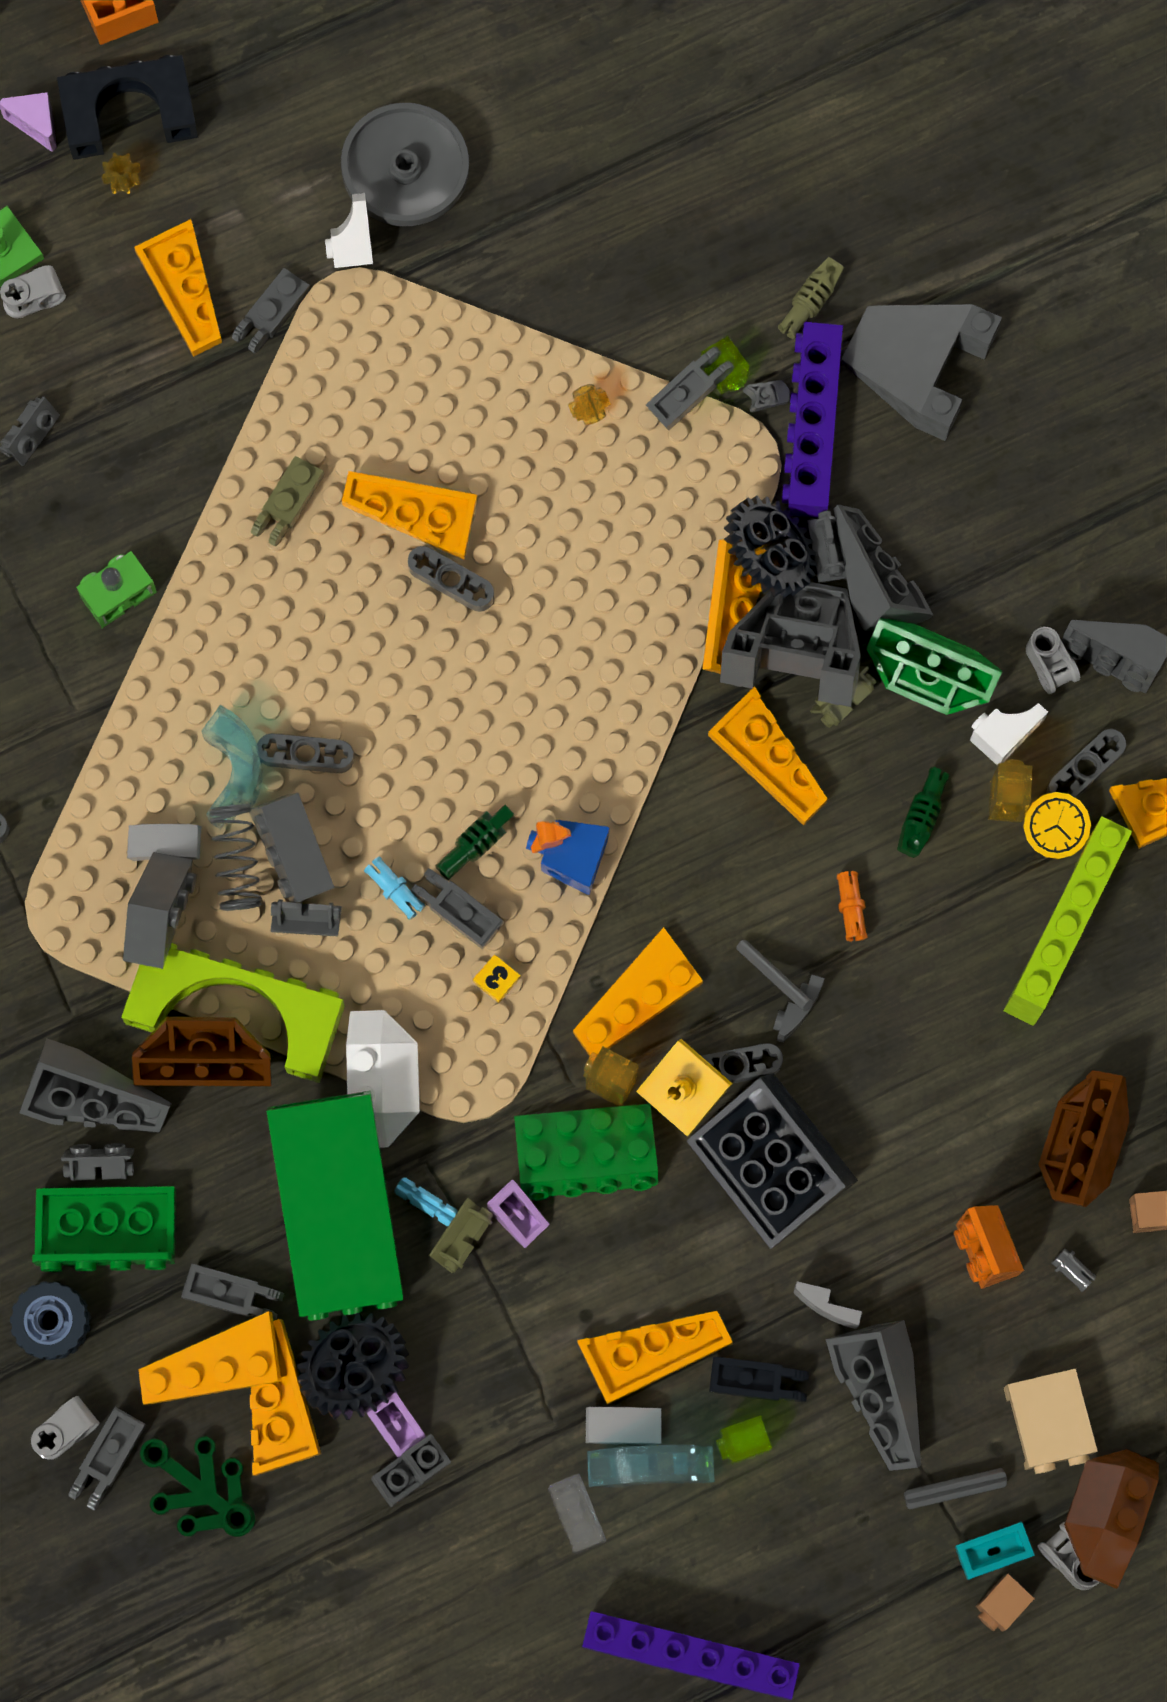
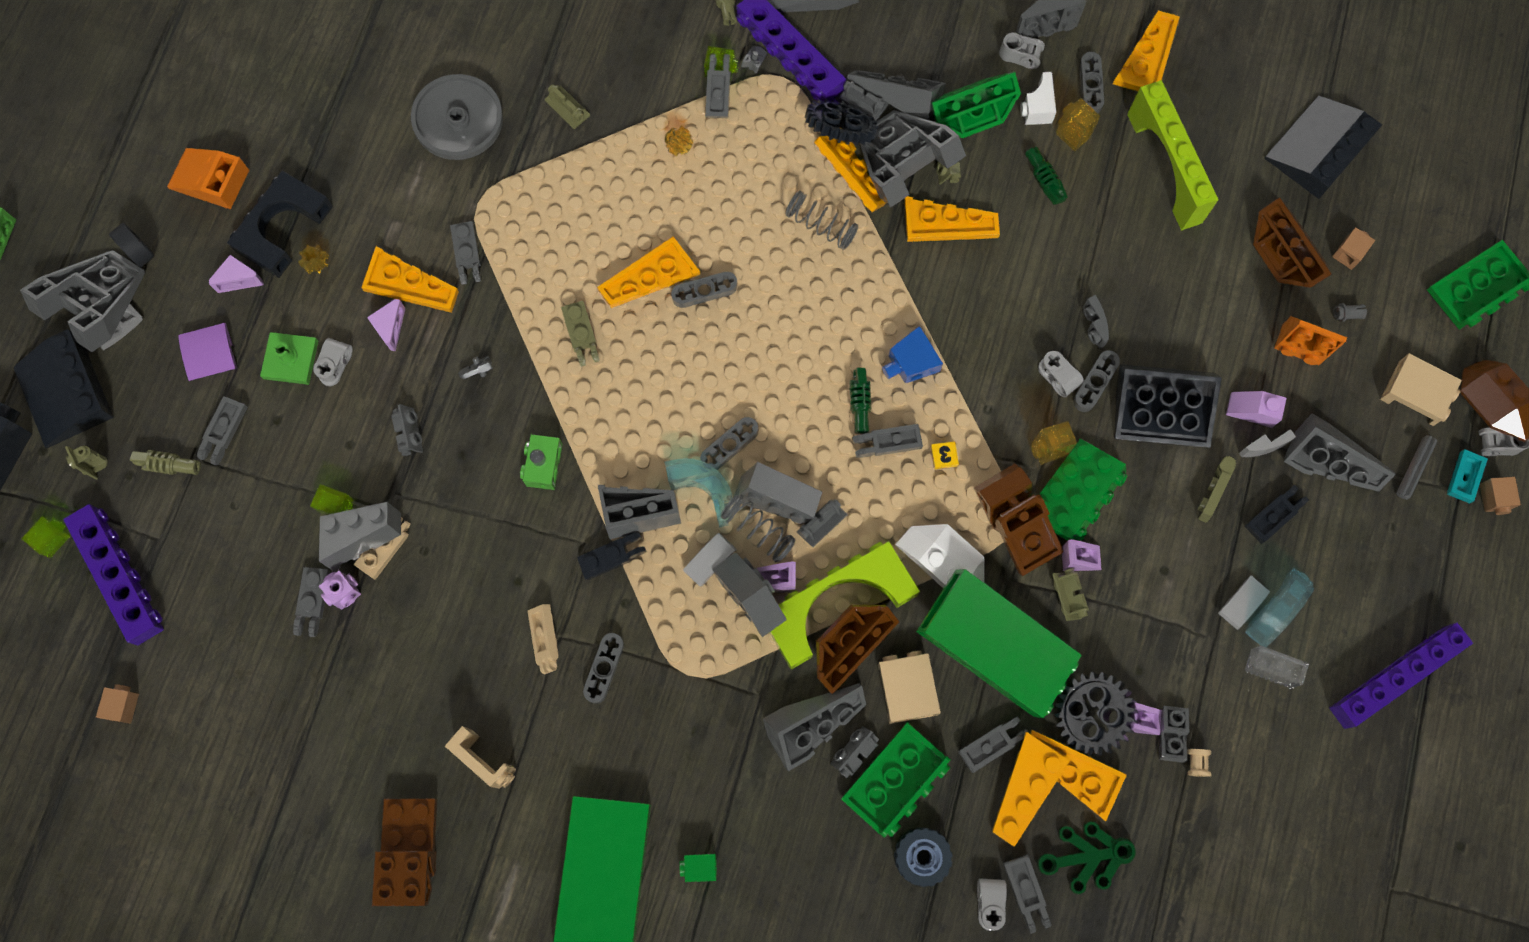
camera: 45 degrees left, 0 degrees up
white arch [325,193,373,268] -> none
medium azure pin [364,856,425,920] -> none
medium azure axle [395,1178,458,1226] -> none
orange piece [531,821,571,853] -> none
light orange wing [573,927,703,1060] -> none
light orange wing [577,1311,733,1405] -> none
yellow tile [636,1039,733,1136] -> none
clear neon green brick [716,1415,772,1466] -> none
dark grey bar [737,940,813,1011] -> none
orange pin [836,871,867,942] -> none
yellow tile [1023,792,1091,859] -> none
none -> lavender slope [367,299,405,351]
none -> dark grey piece [458,356,493,379]
none -> olive hinge [544,84,591,129]
none -> black hinge [577,532,647,580]
none -> dark grey wedge [598,485,681,539]
none -> lavender slope [757,561,796,593]
none -> dark grey piece [785,191,858,250]
none -> tan panel [878,651,940,724]
none -> reddish brown piece [974,464,1064,576]
none -> light grey piece [1038,351,1084,397]
none -> tan bush [1187,749,1211,777]
none -> olive hinge [1198,456,1236,523]
none -> lavender slope [1226,391,1287,428]

